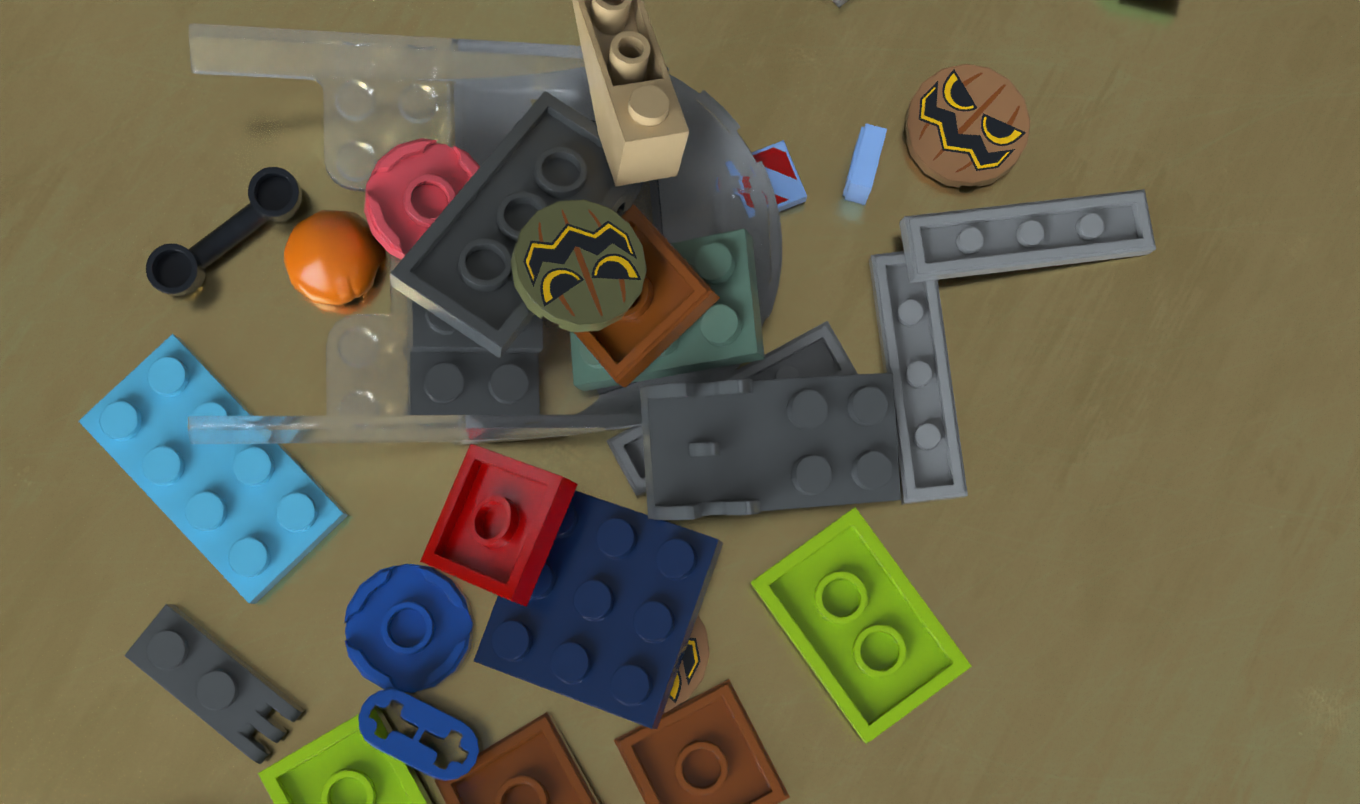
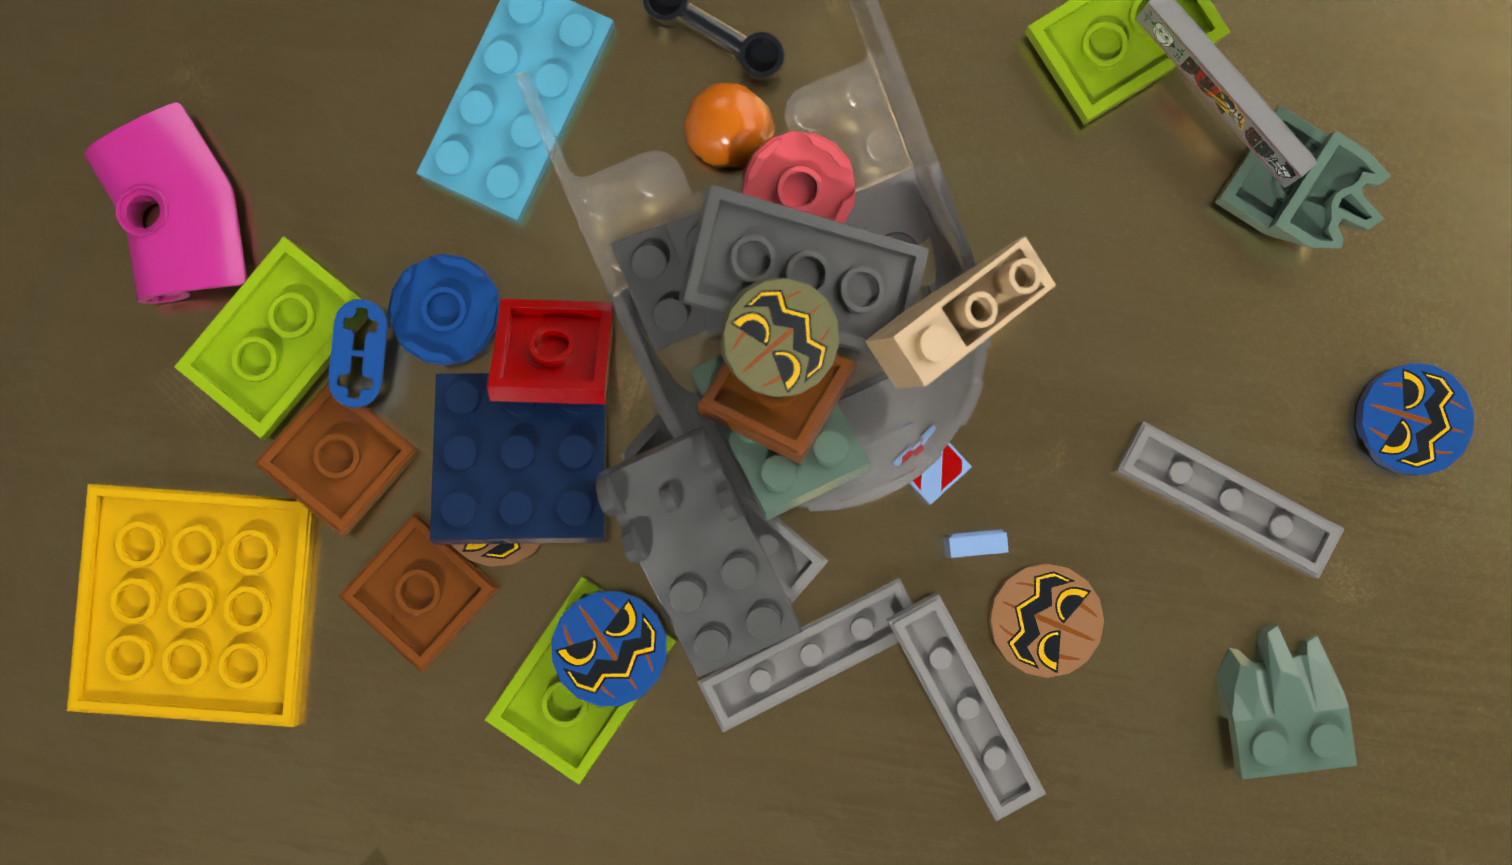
camera: 70 degrees right, 5 degrees up
dark grey hinge [124,604,303,764] -> none
none -> tile [552,591,667,707]

